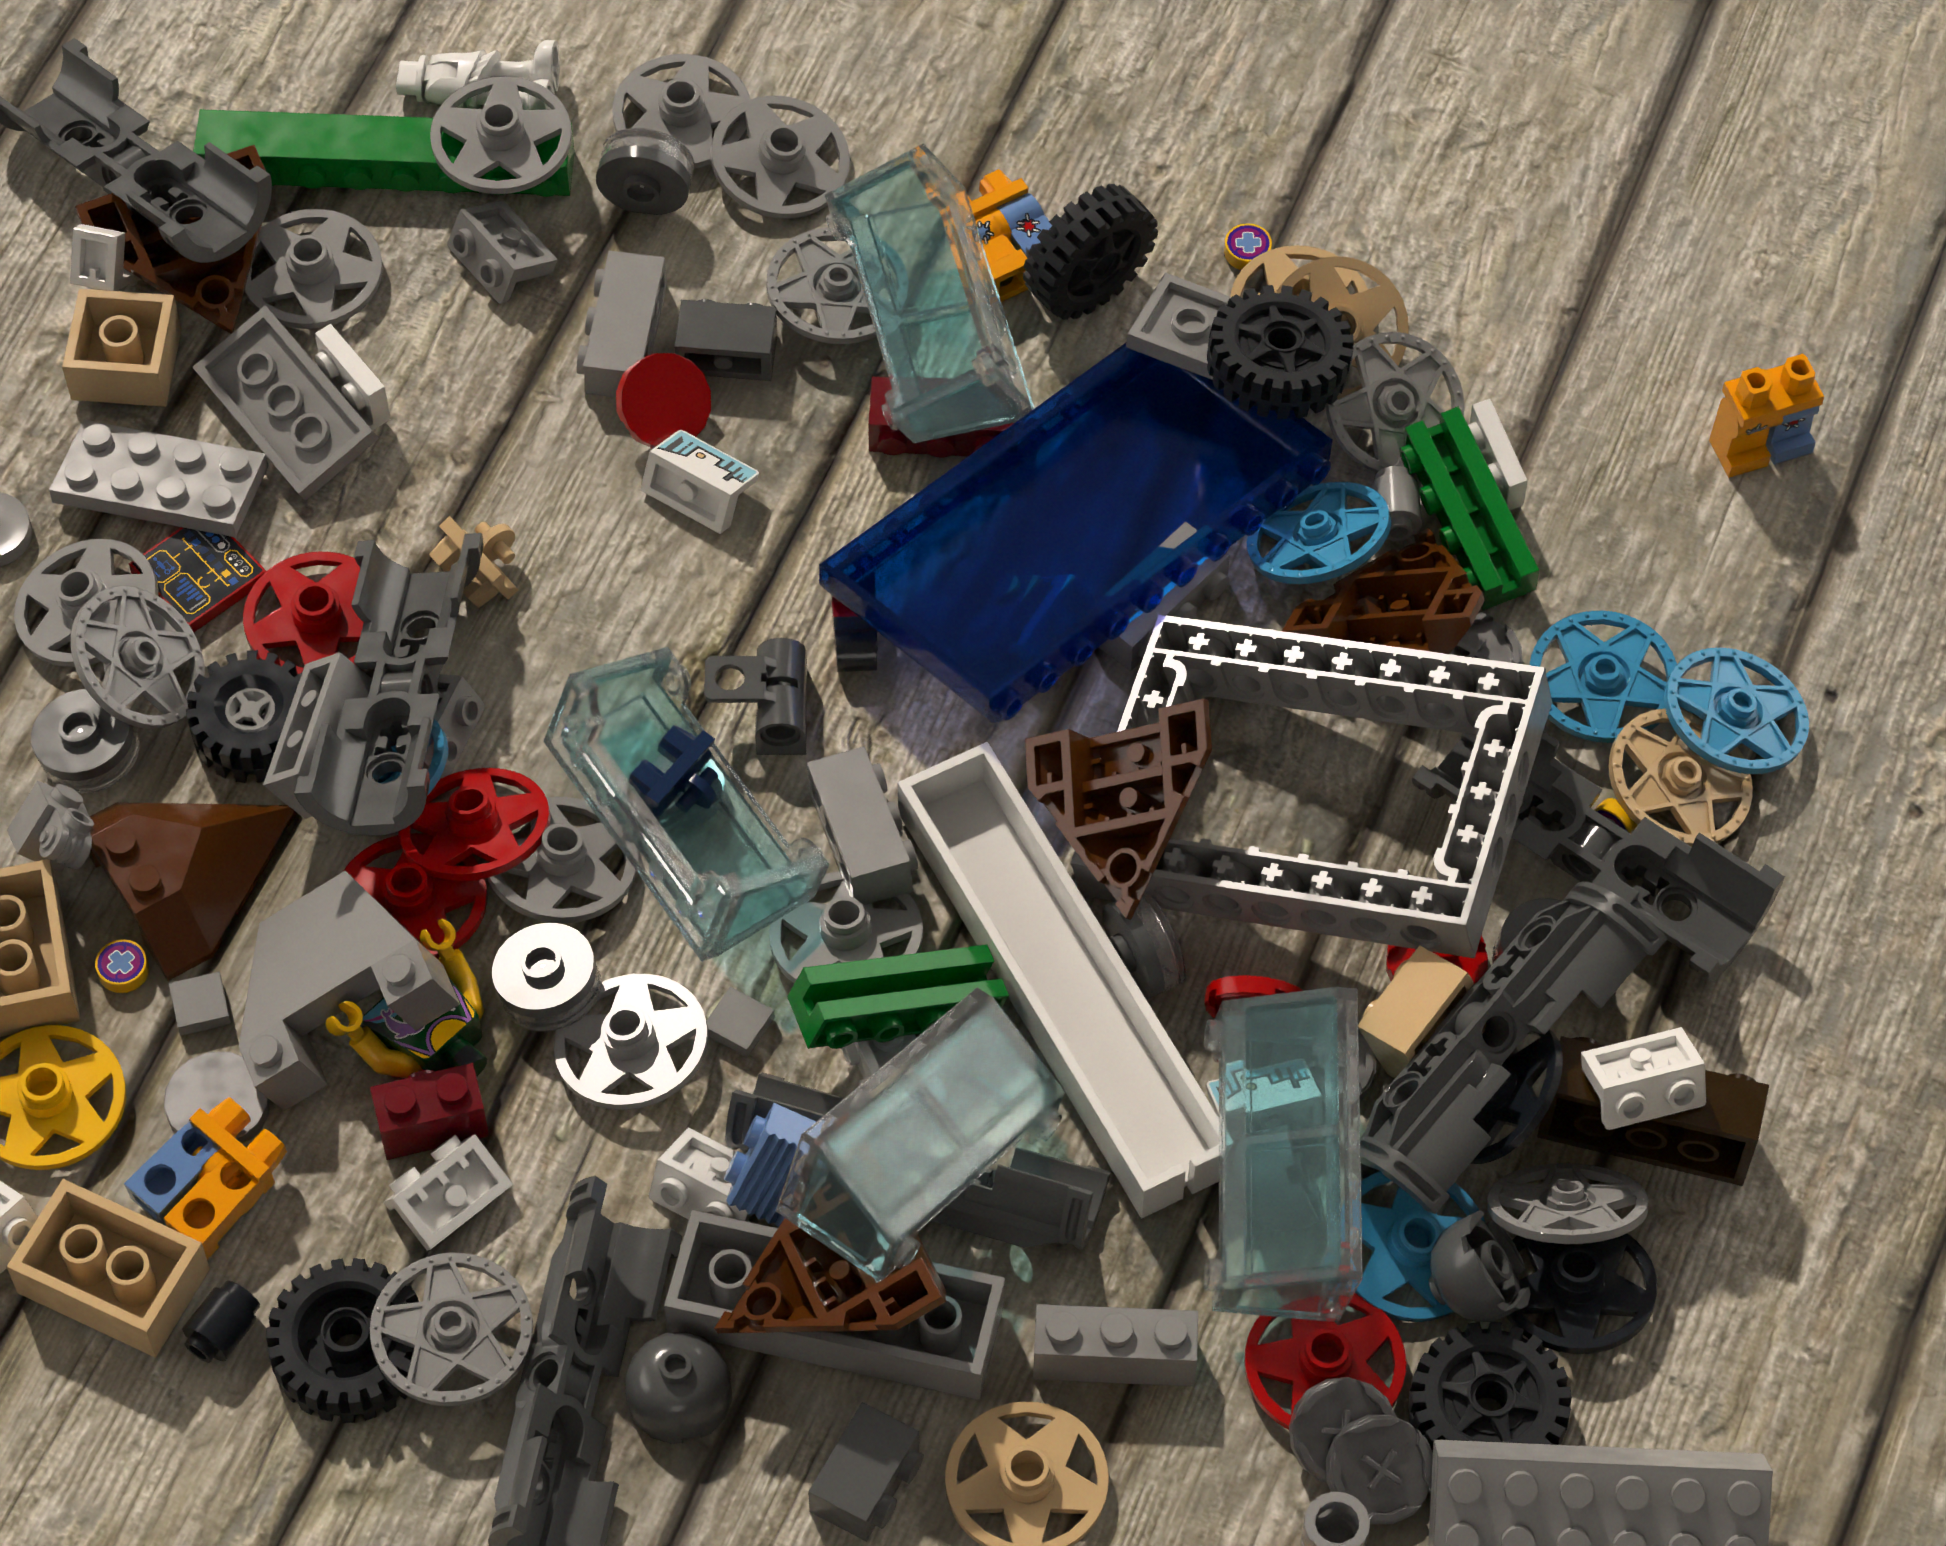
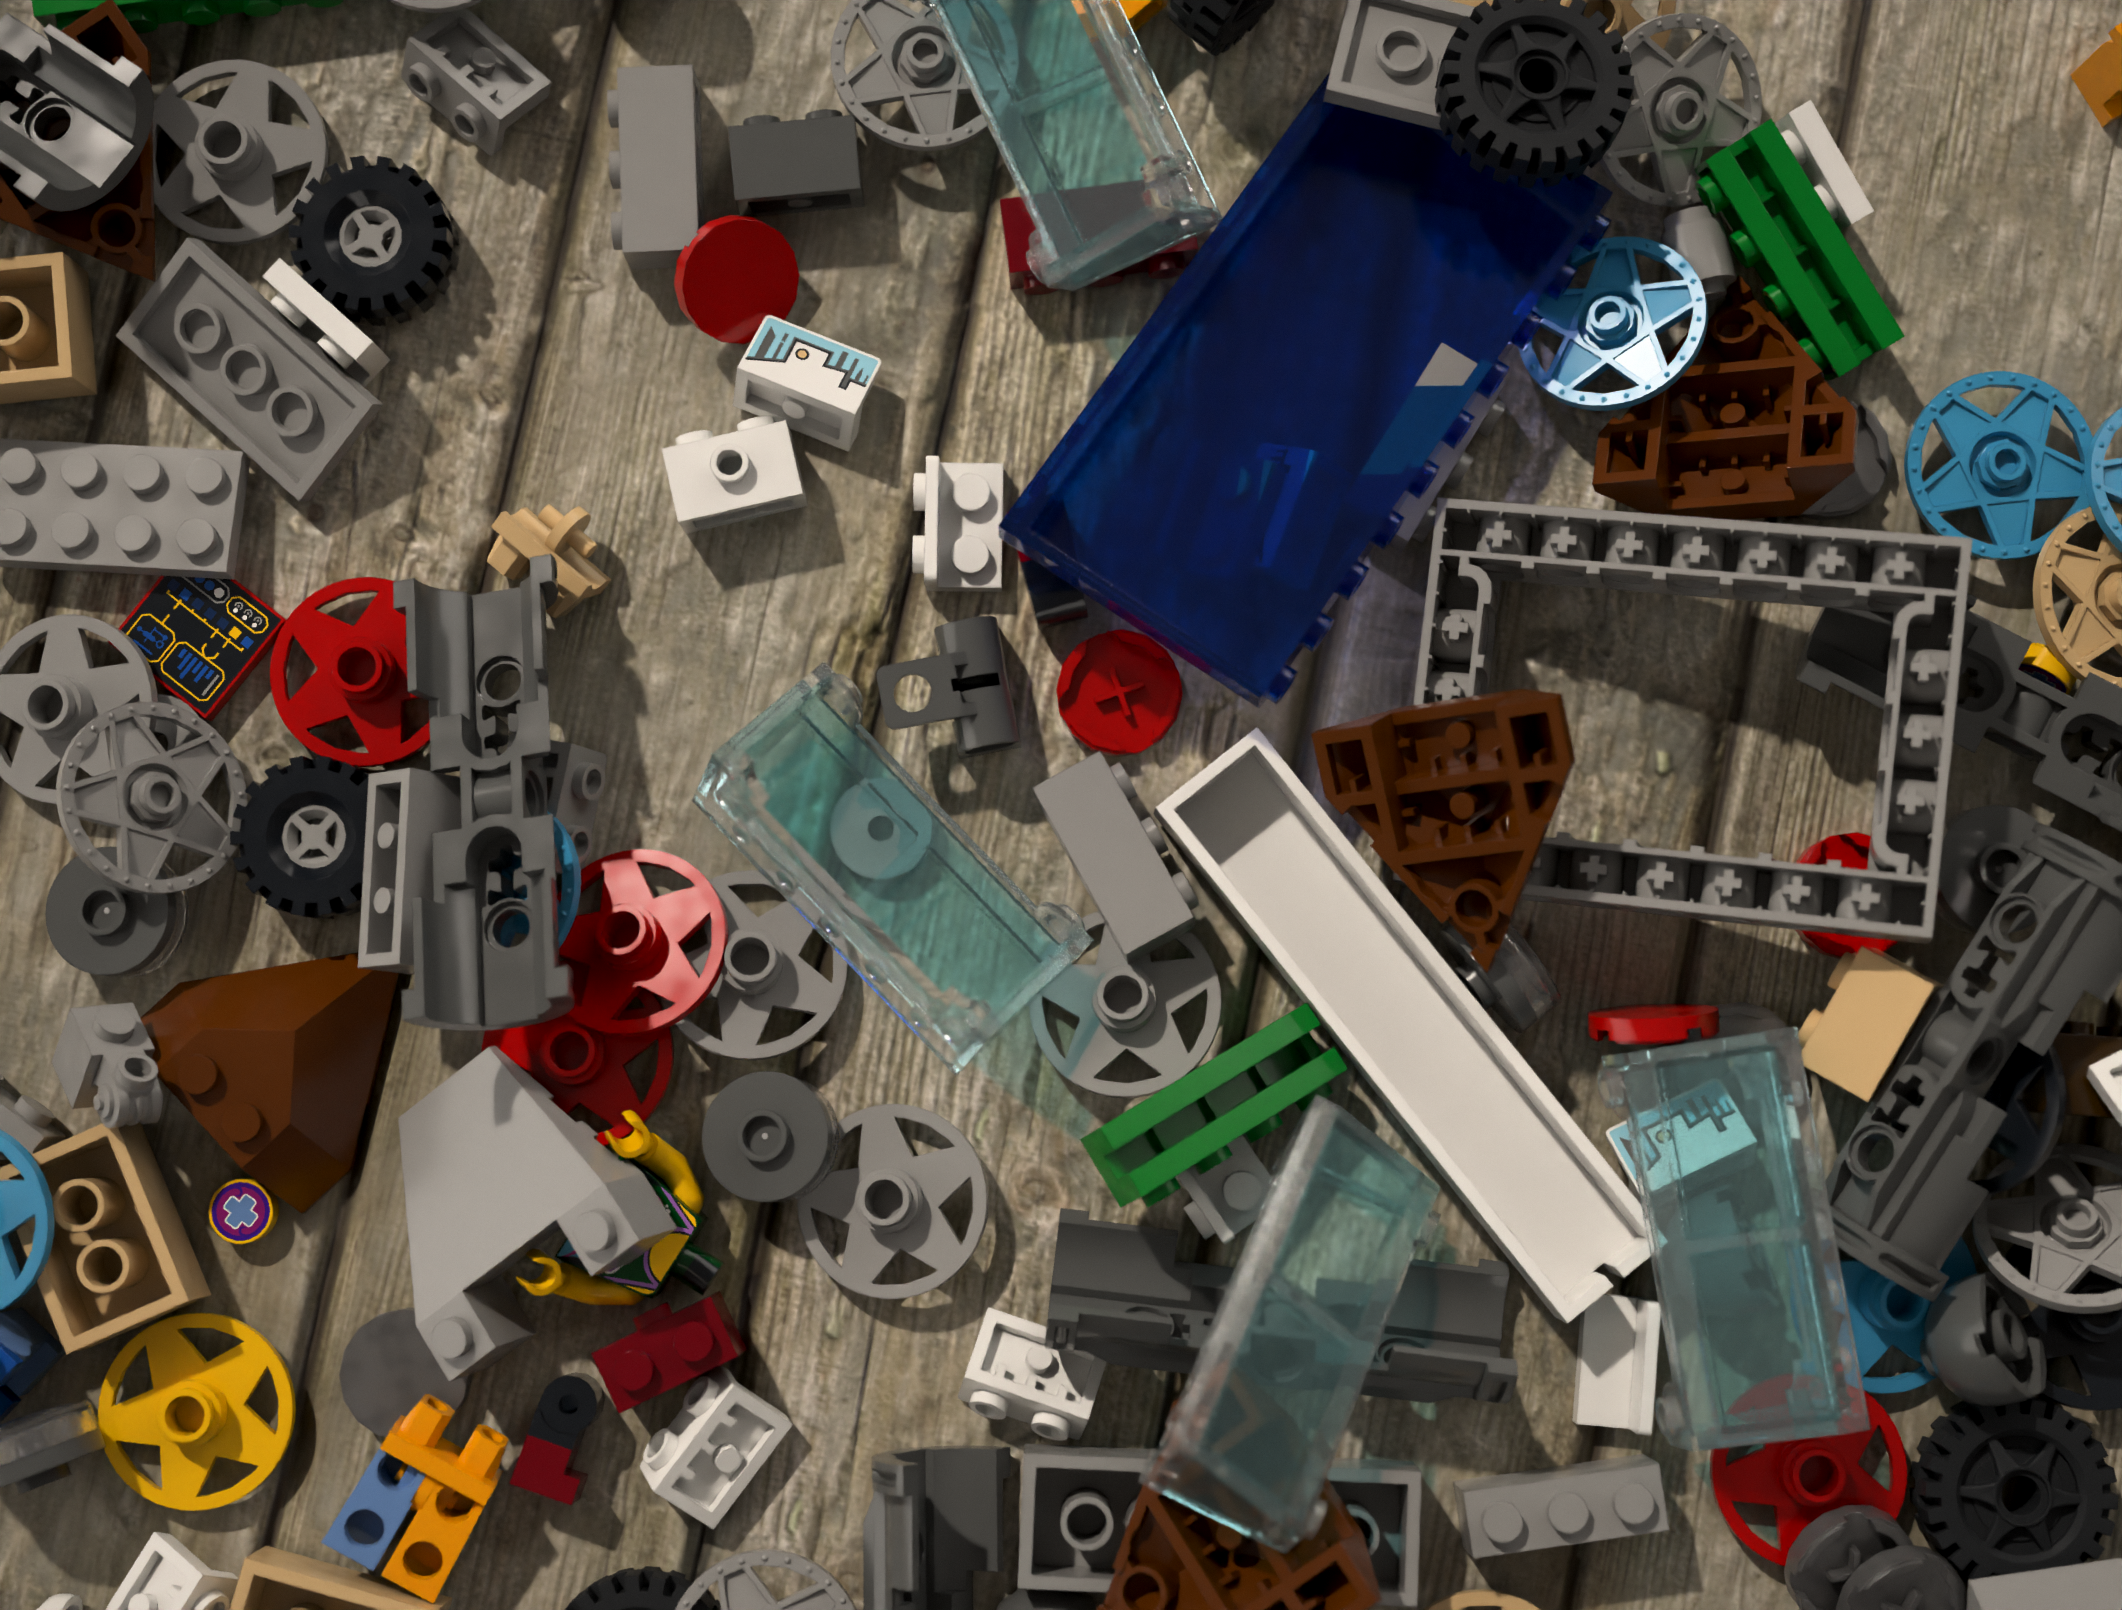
camera: 10 degrees left, 25 degrees up
light grey tile [169,972,231,1036] -> none
dark blue hips [628,725,719,822] -> none
light grey tile [707,987,775,1058] -> none
medium blue brick [724,1103,832,1227] -> none
none -> black wheel [288,156,460,326]
none -> leg [509,1372,605,1505]
none -> white brick [661,416,808,534]
none -> white bracket [912,456,1004,592]
none -> red tile [1056,629,1183,757]
none -> white panel [1572,1294,1661,1436]

